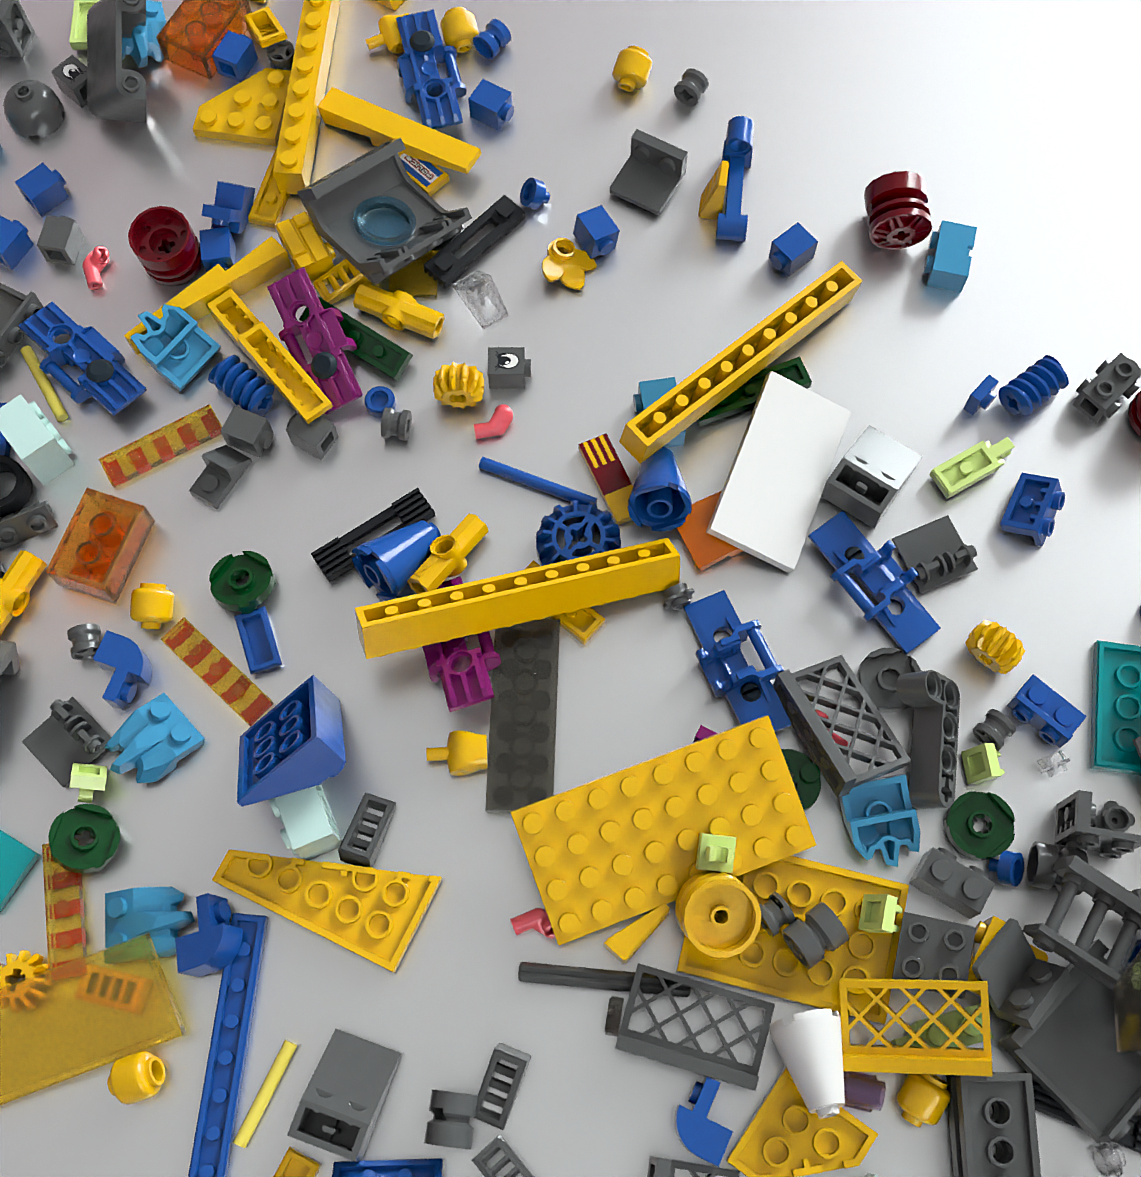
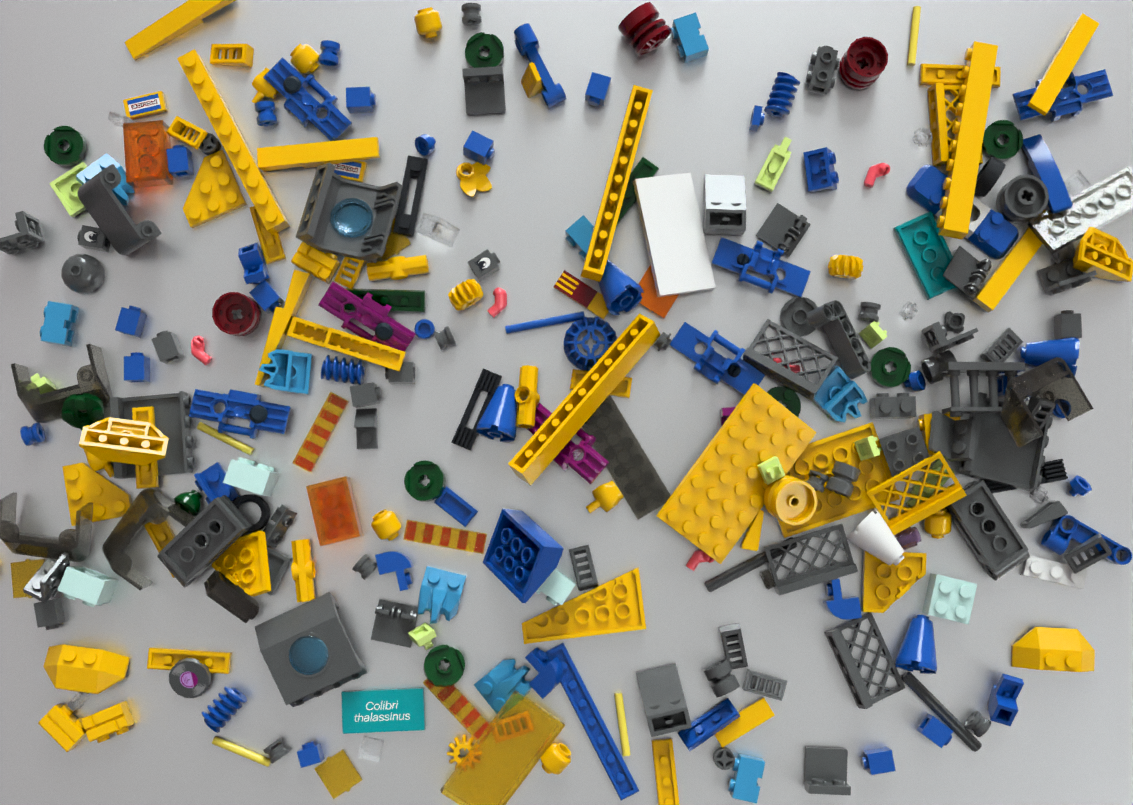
camera: 30 degrees left, 15 degrees up
blue bracket [1006,674,1087,748] -> none
none -> blue wheel [255,101,277,126]
none -> dark green plate [465,32,504,68]
none -> coral arm [864,163,890,187]

